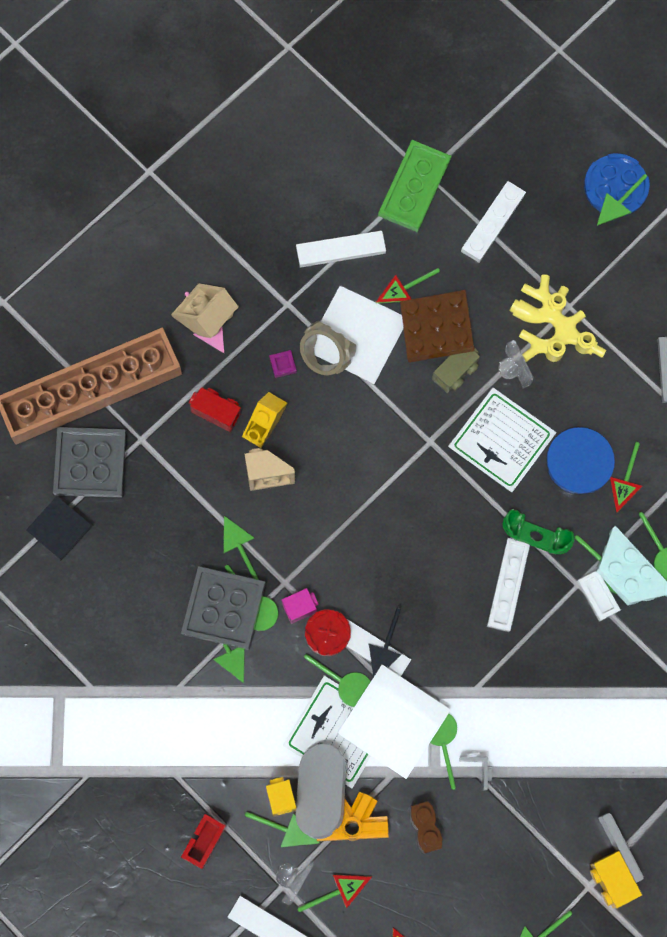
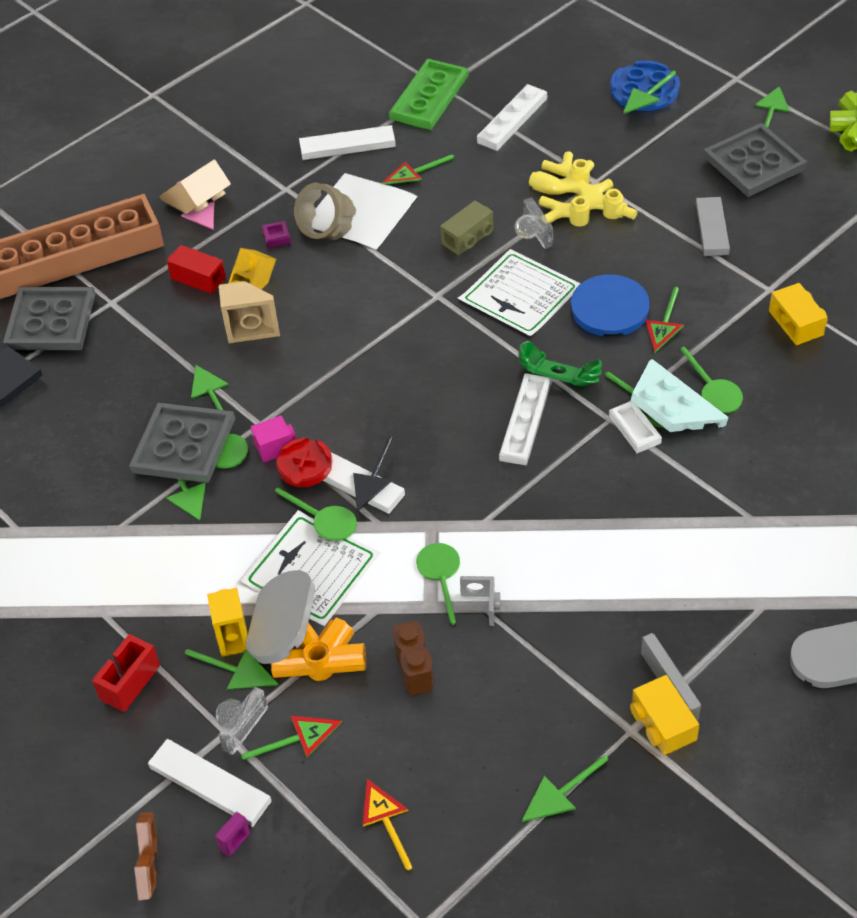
camera: 10 degrees right, 25 degrees down
white sticker [338,665,451,779] -> none
reddish brown plate [400,290,475,363] -> none

